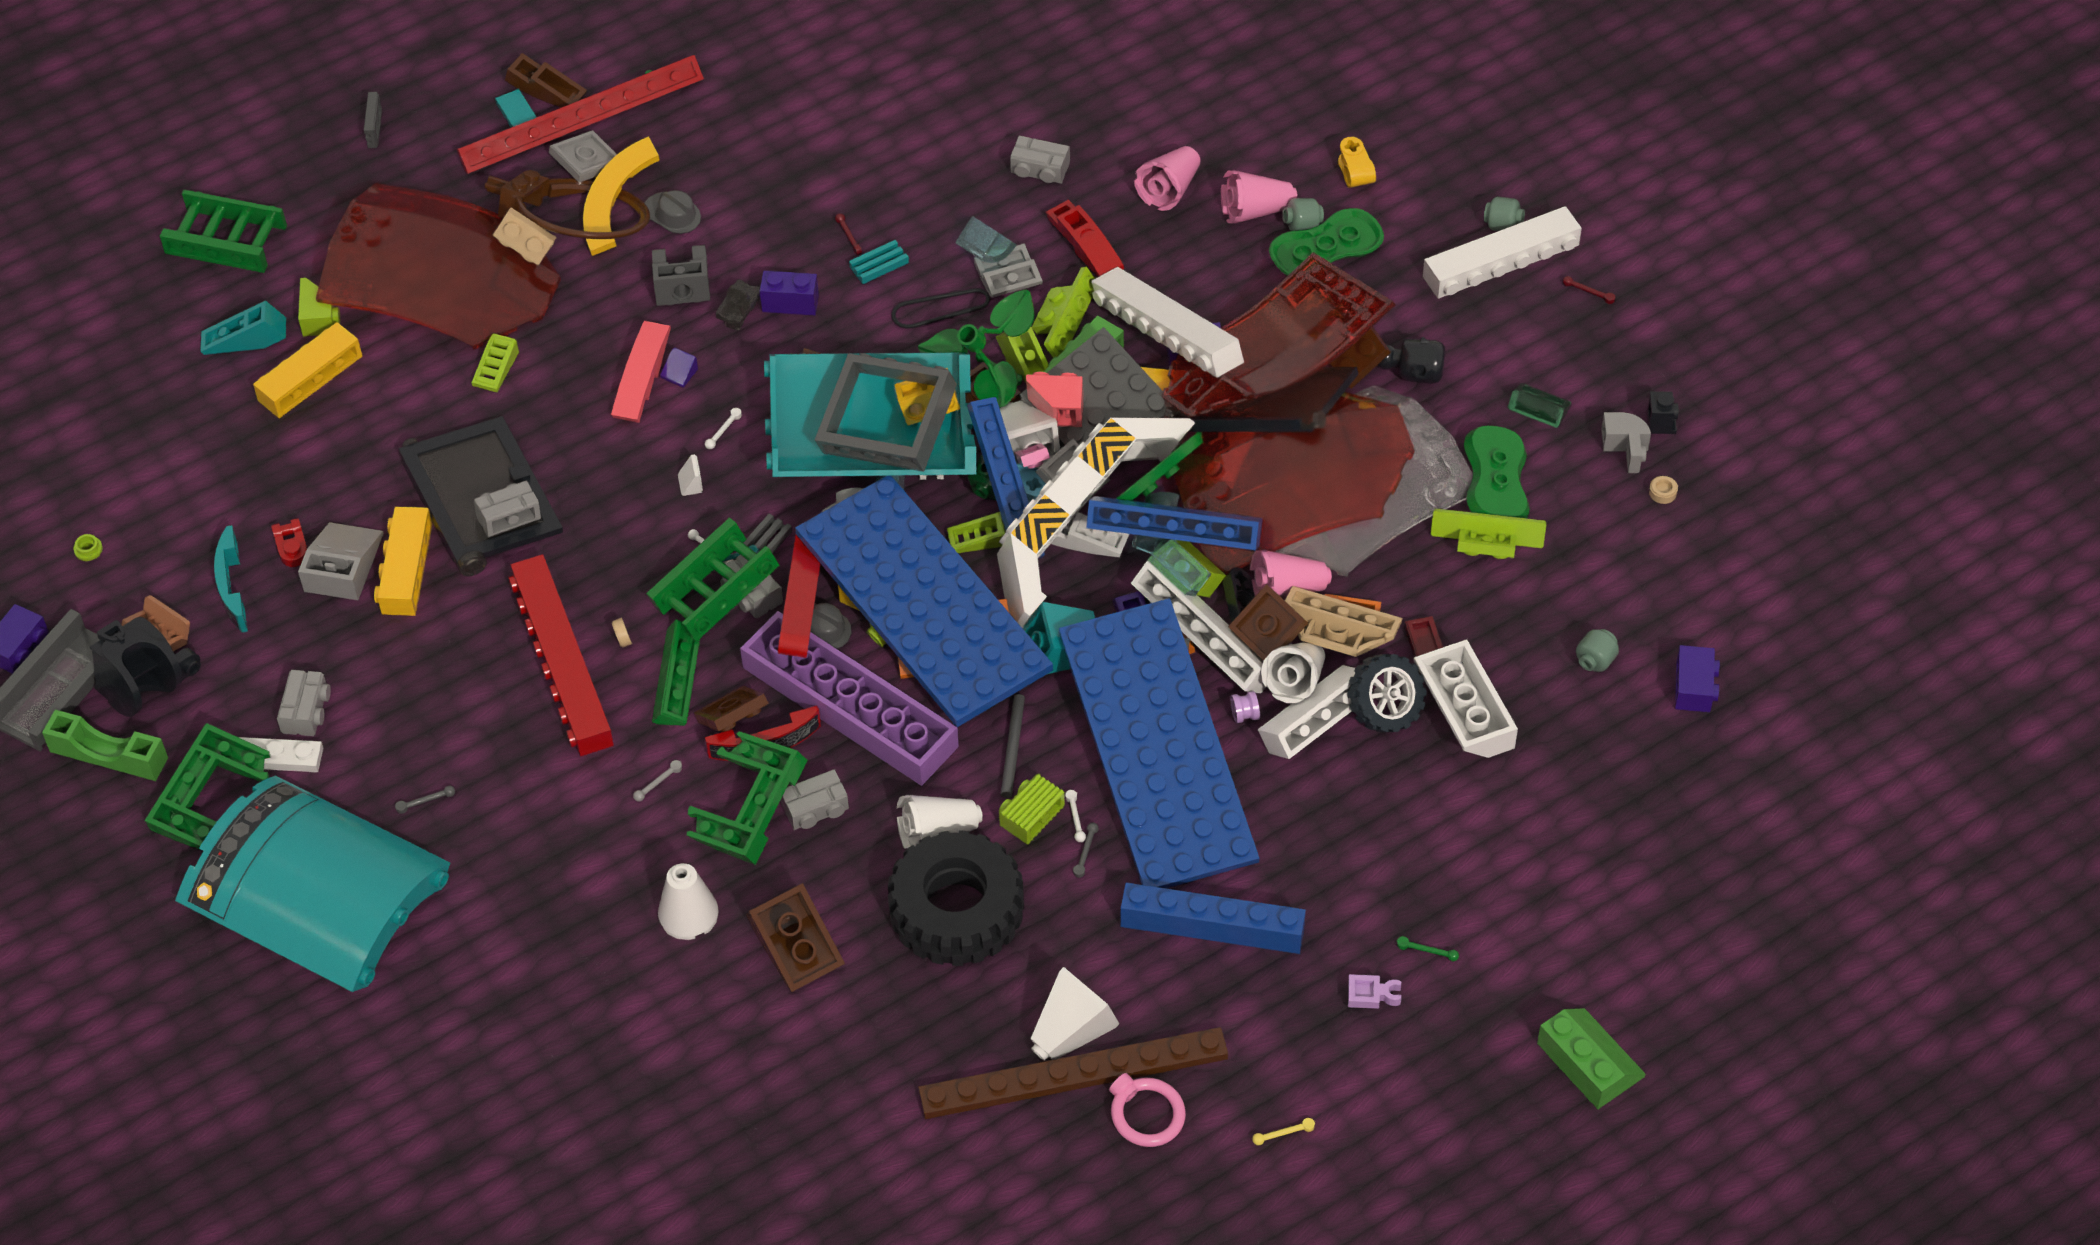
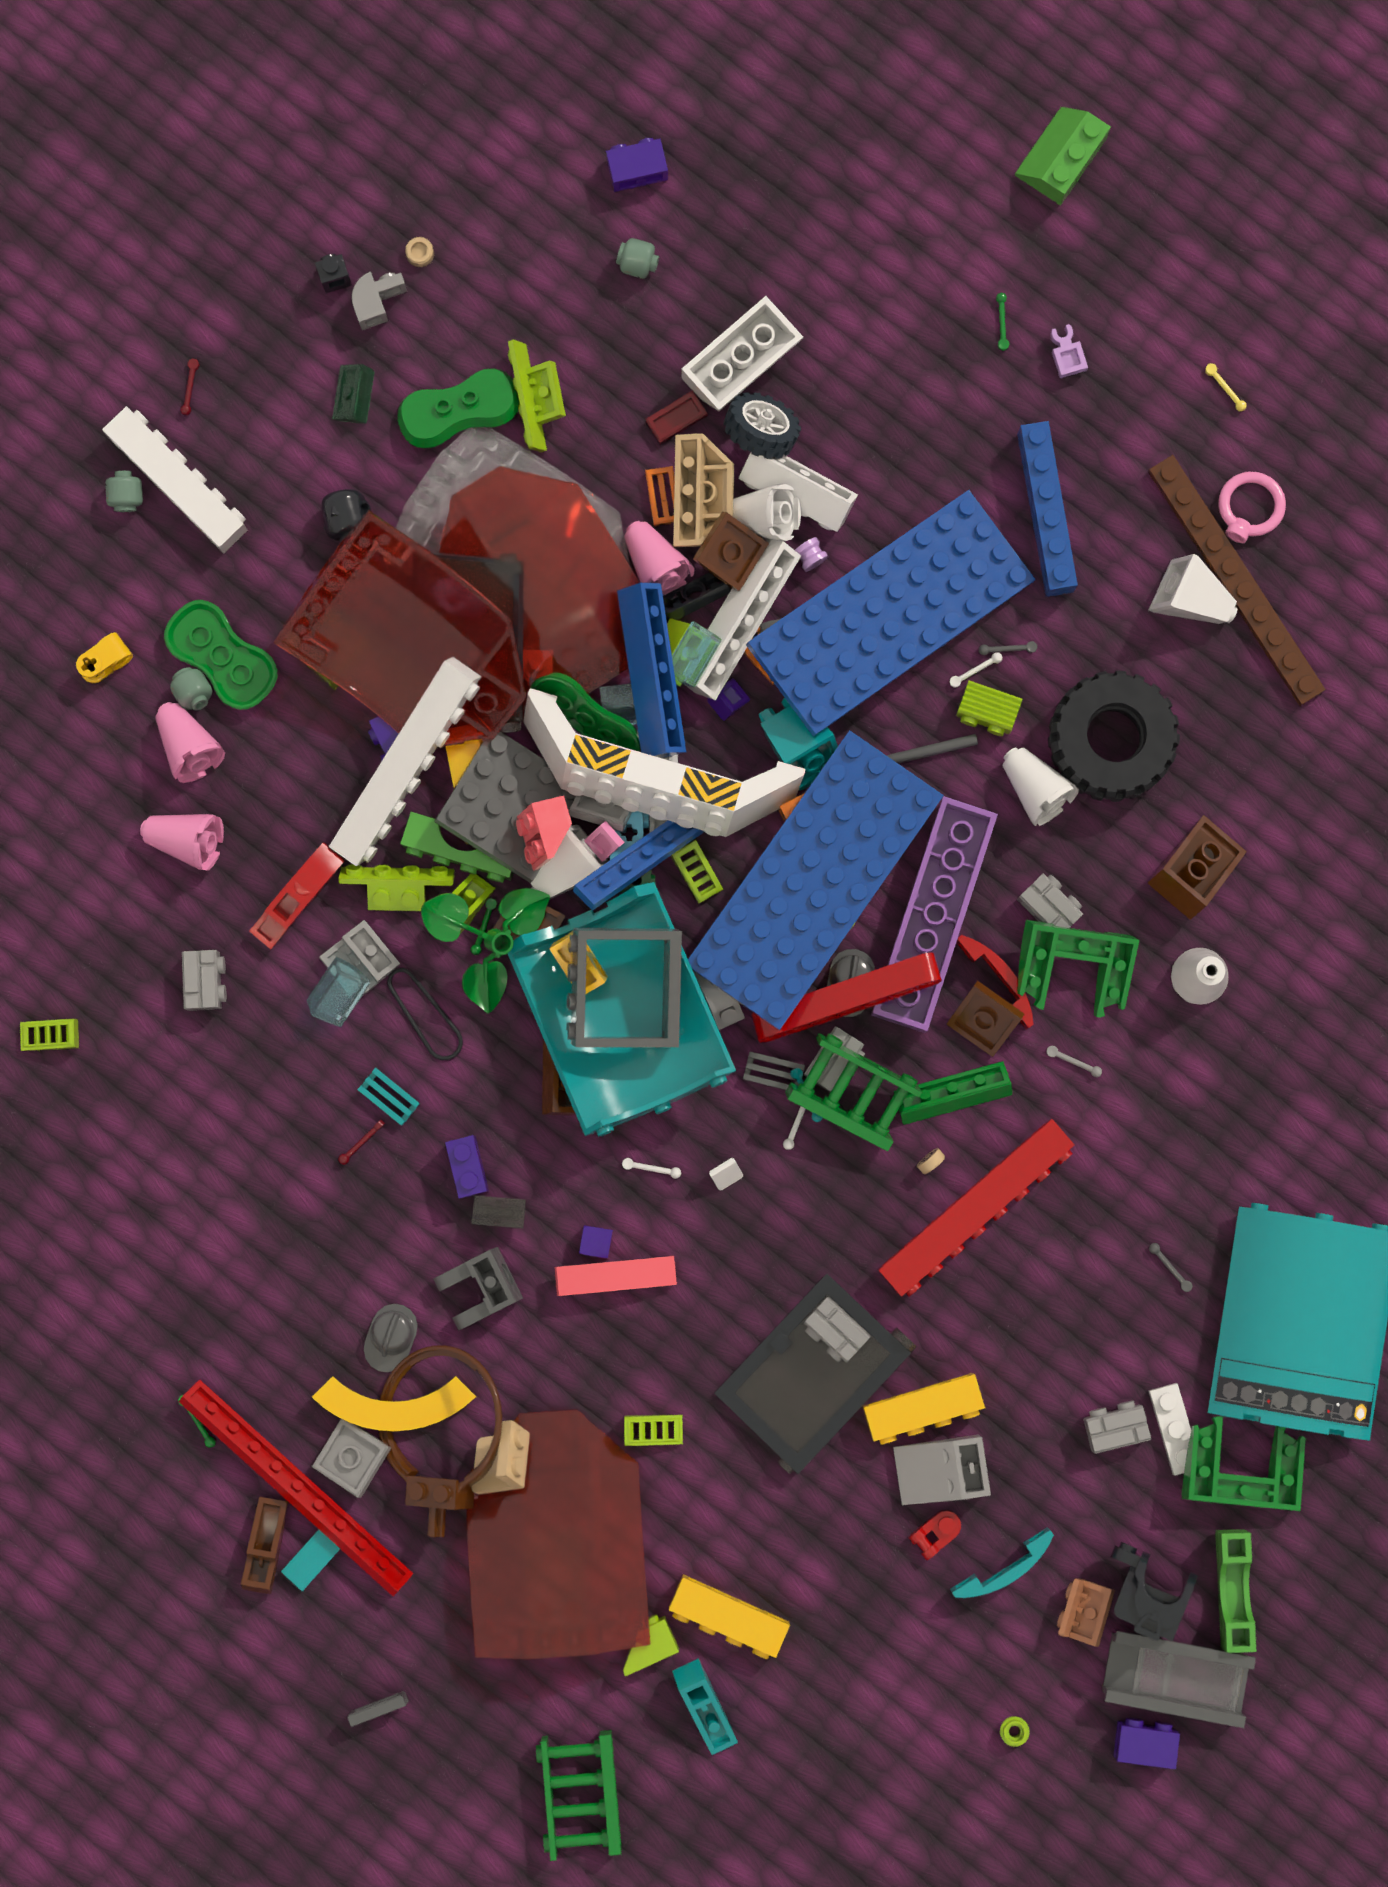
camera: 110 degrees left, 30 degrees up
none -> lime slope [20,1019,79,1051]

